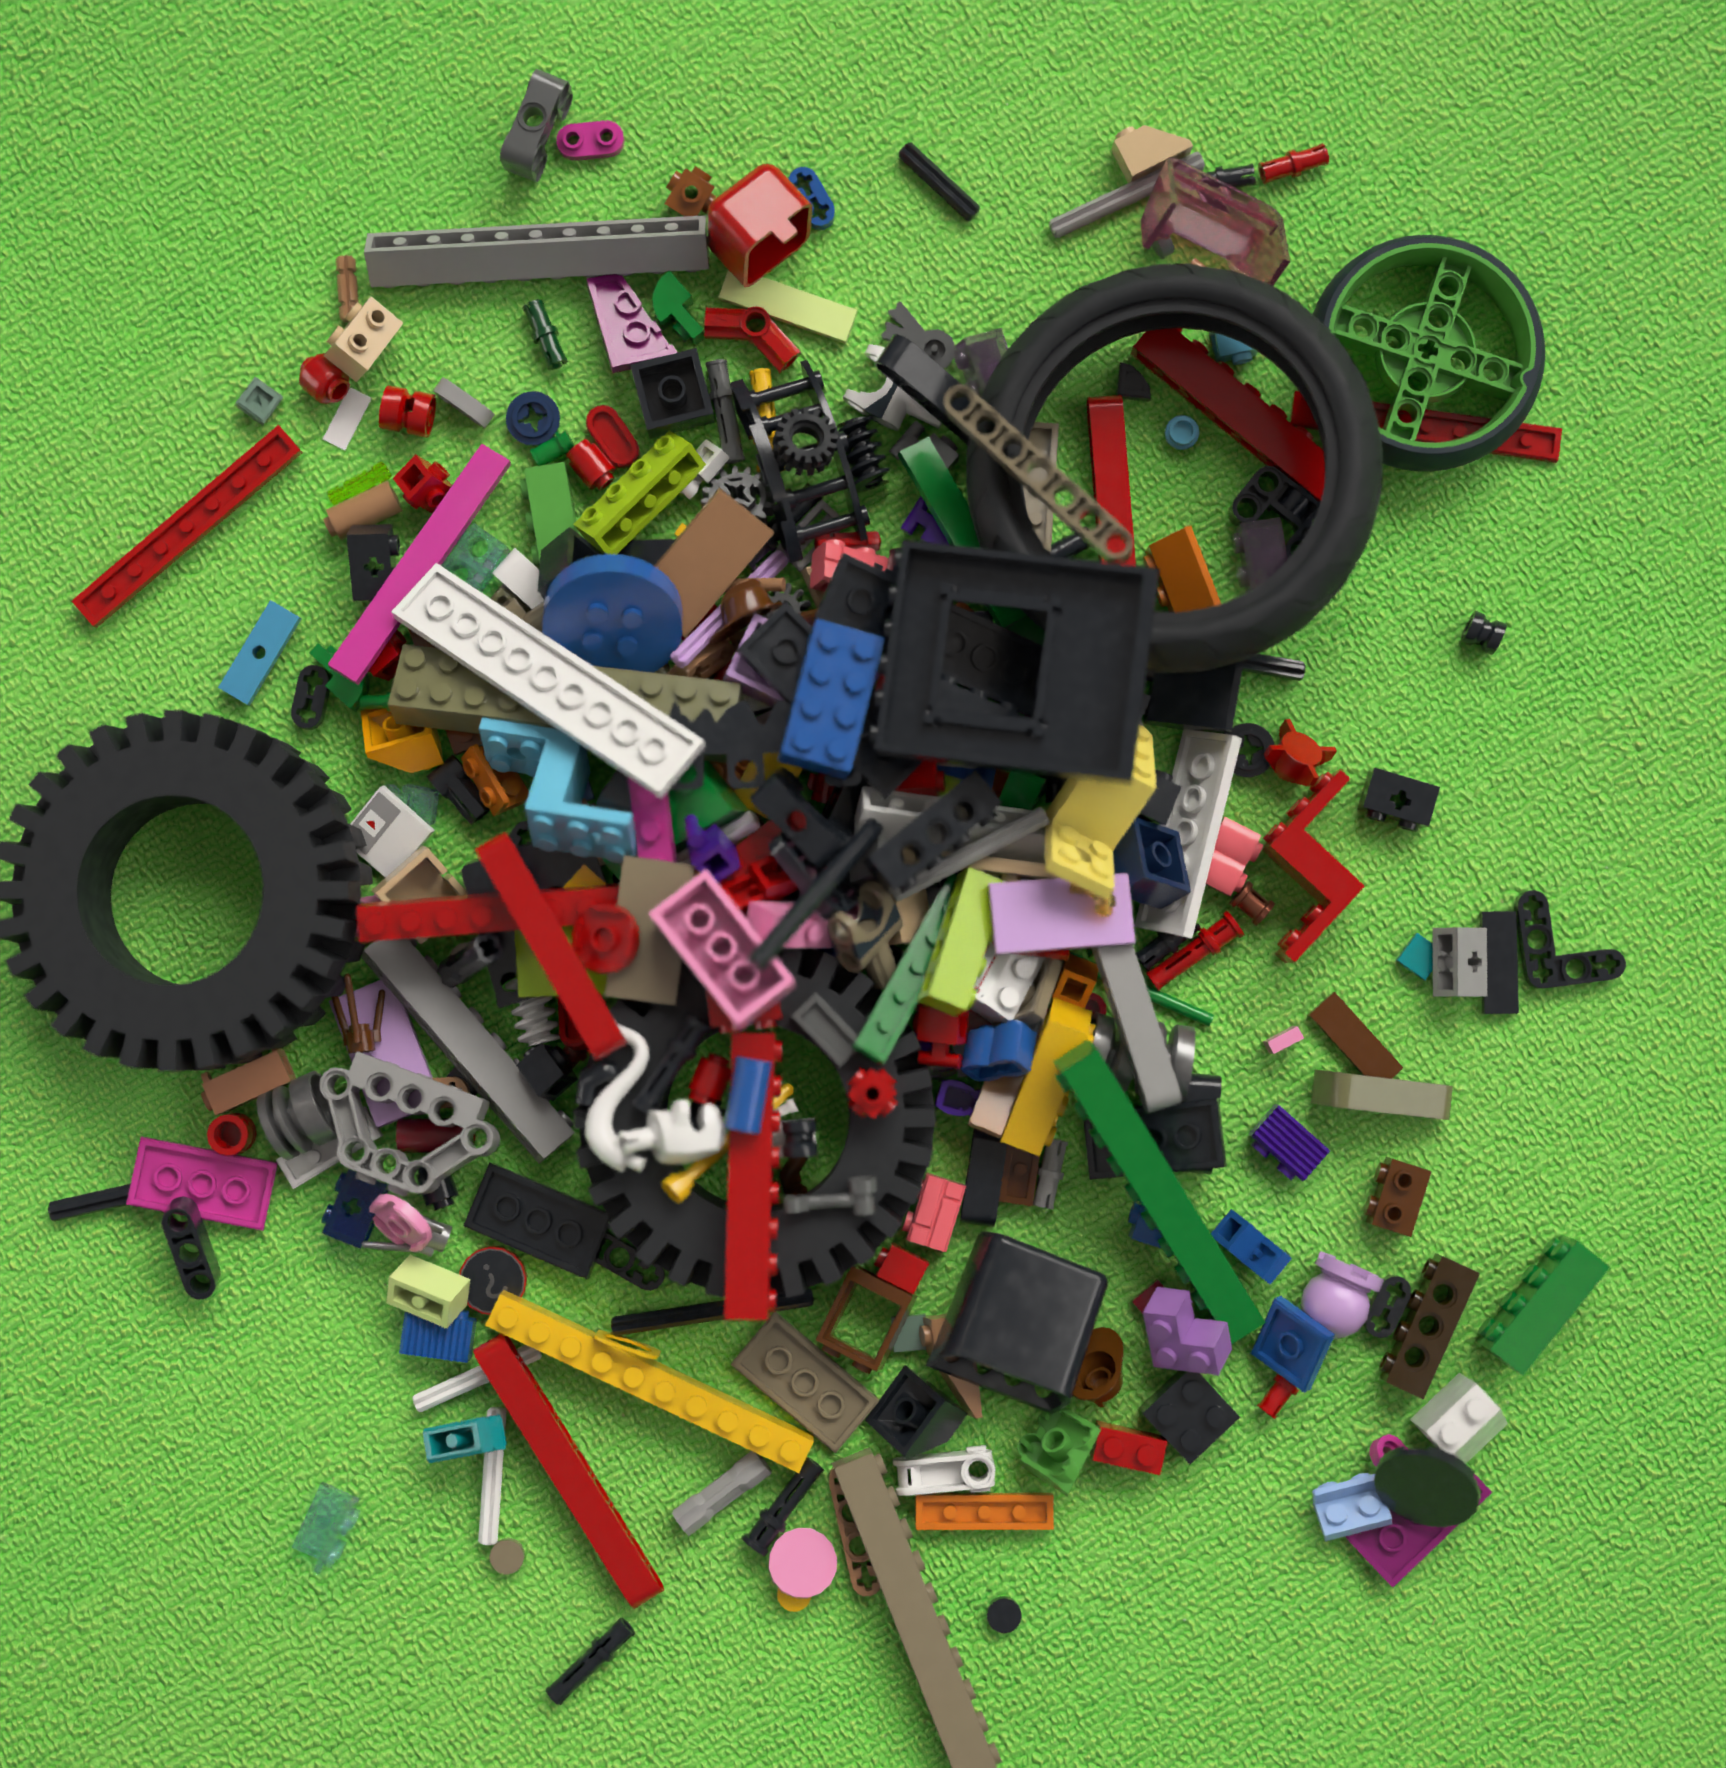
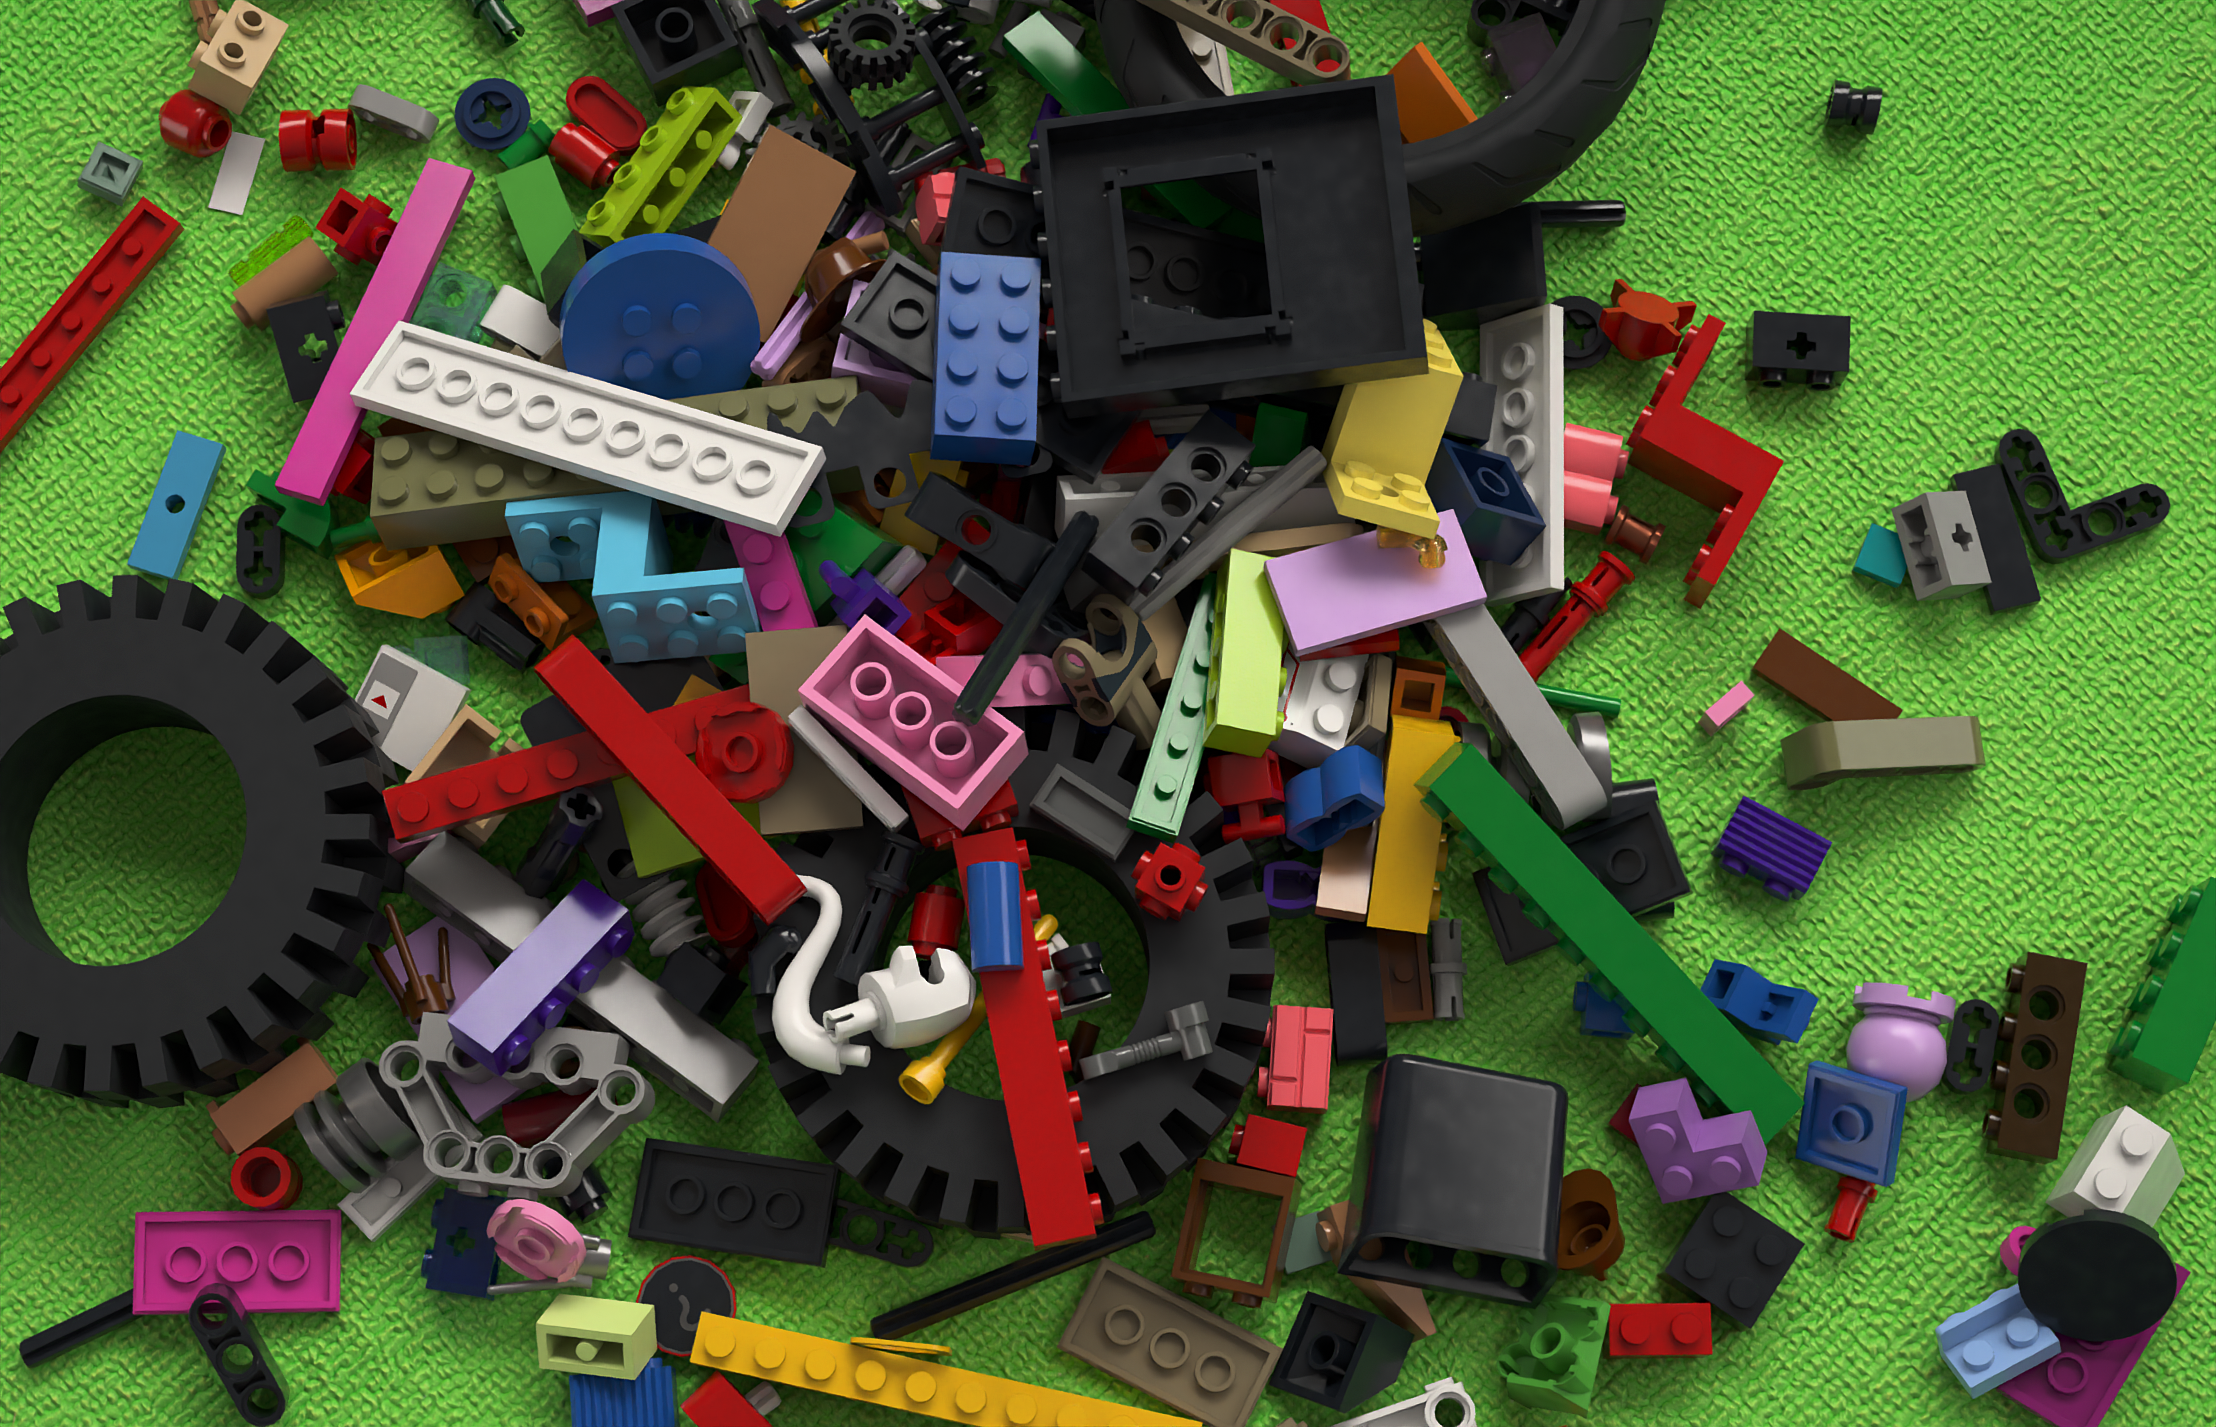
camera: 15 degrees left, 10 degrees down
reddish brown brick [1364,1157,1432,1237] -> none
none -> brick [447,879,635,1077]
none -> white tile [788,705,909,833]

